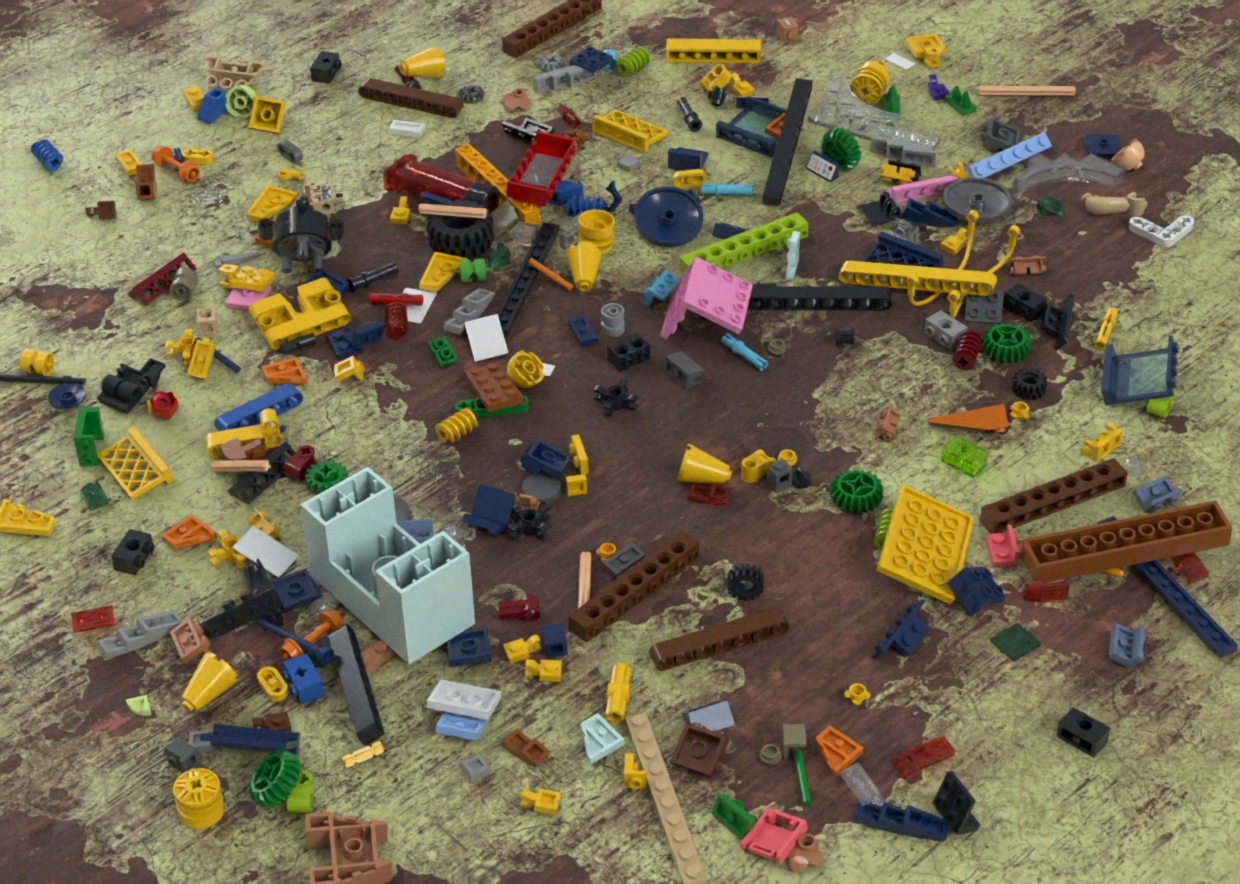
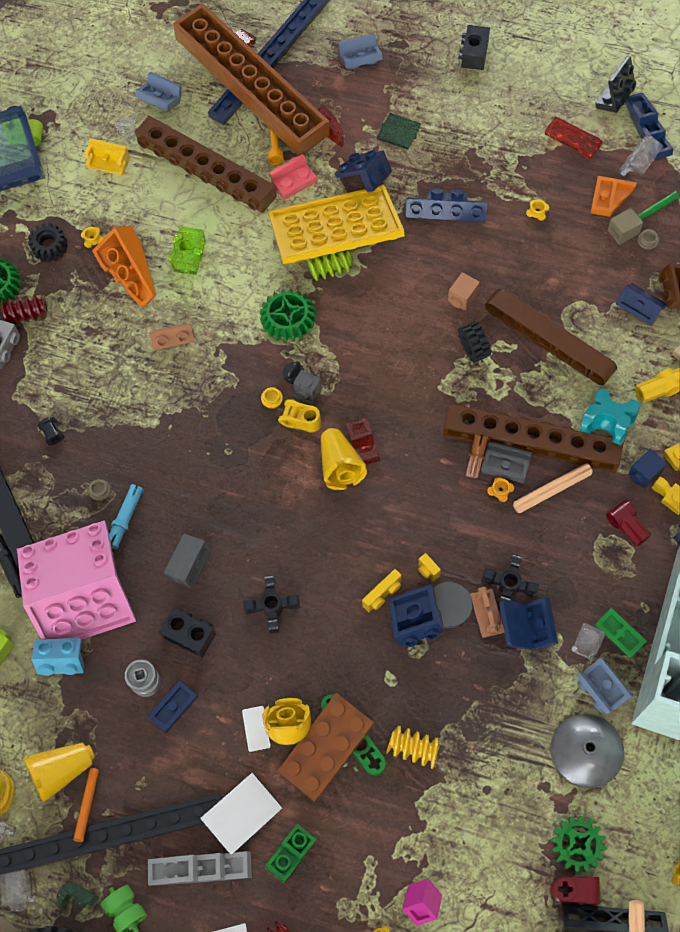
camera: 115 degrees left, 25 degrees up
none -> dark pink panel [402,879,442,926]
none -> nougat brick [448,272,480,311]
none -> dark orange axle [465,433,489,478]
none -> teal piece [580,388,641,446]

